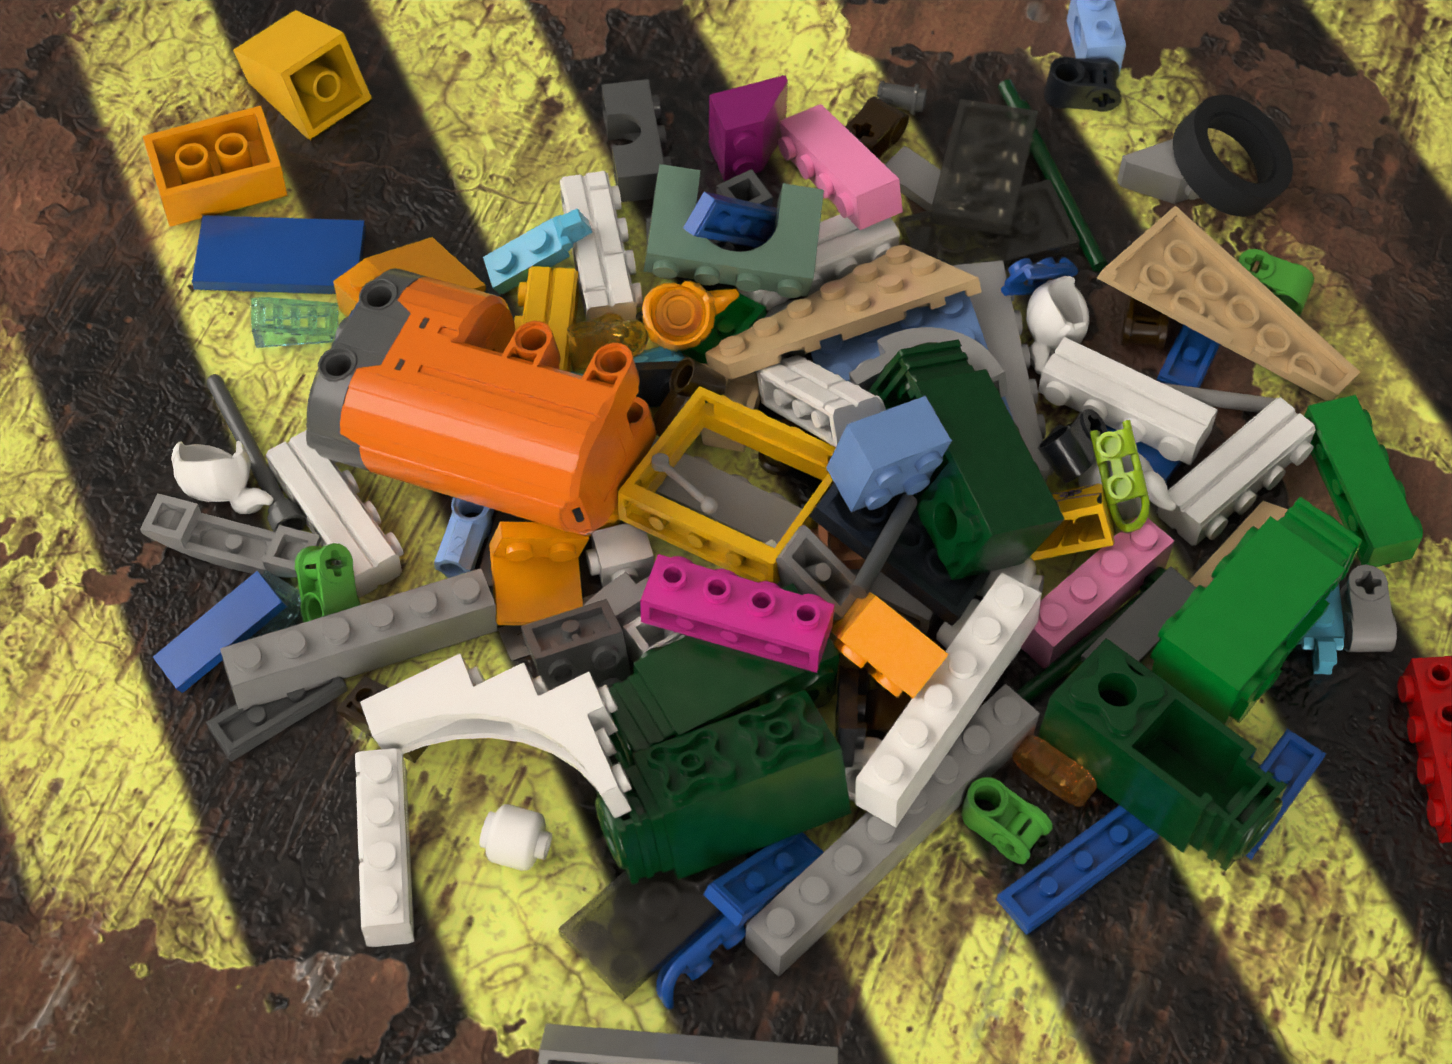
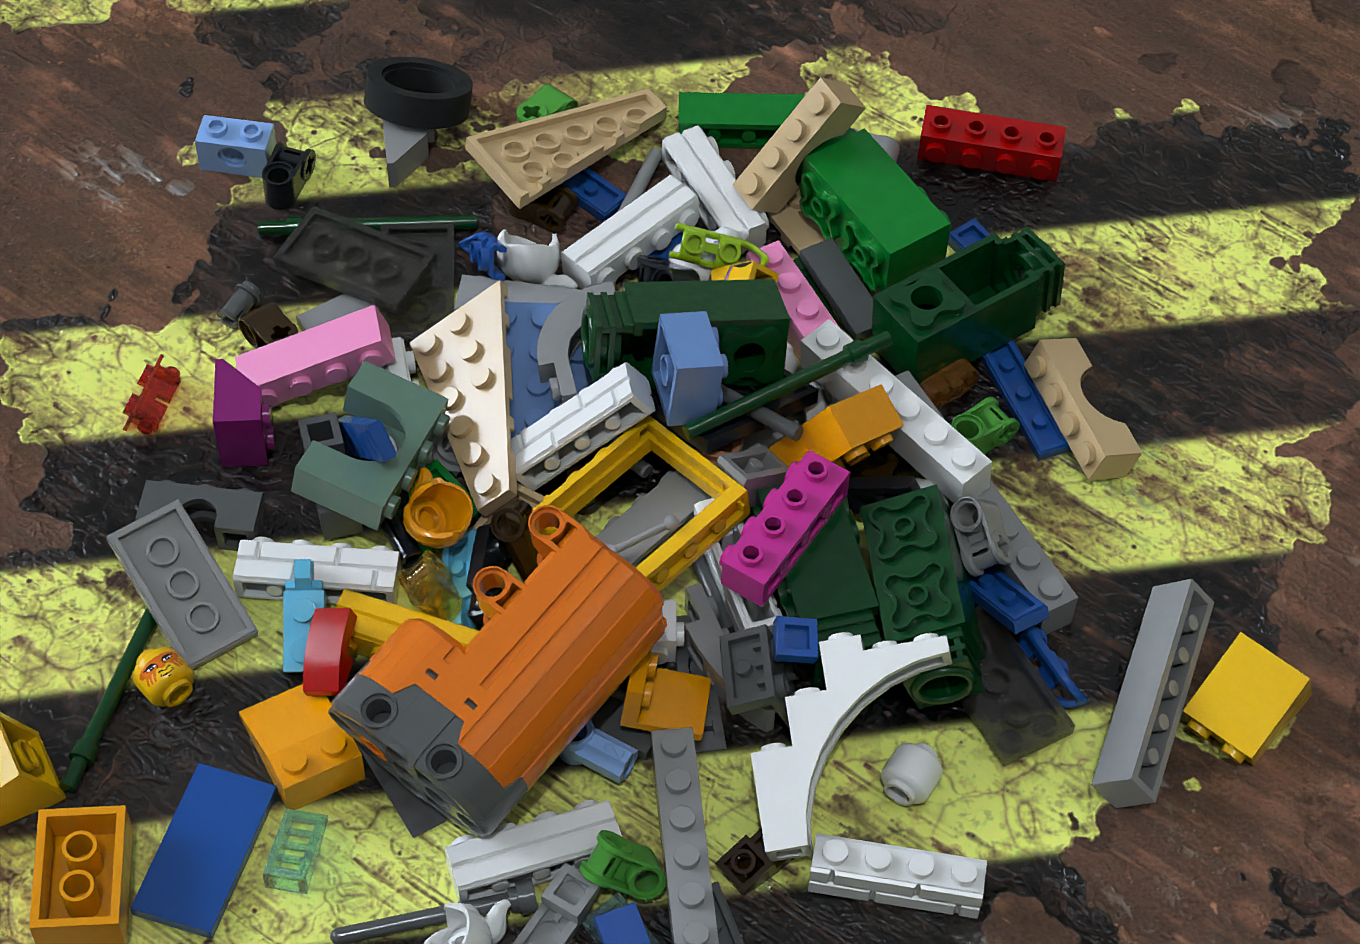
camera: 75 degrees left, 5 degrees down
none -> dark green bar [59,607,157,793]
none -> light grey tile [107,499,258,670]
none -> clear red hinge [122,354,181,435]
none -> yellow head [133,646,194,707]
none -> red slope [303,608,357,696]
none -> dark green bar [682,330,893,440]
none -> tan arch [733,77,866,214]
none -> blue plate [773,616,818,664]
none -> light grey piece [950,496,1014,577]
none -> tan arch [1024,338,1142,480]

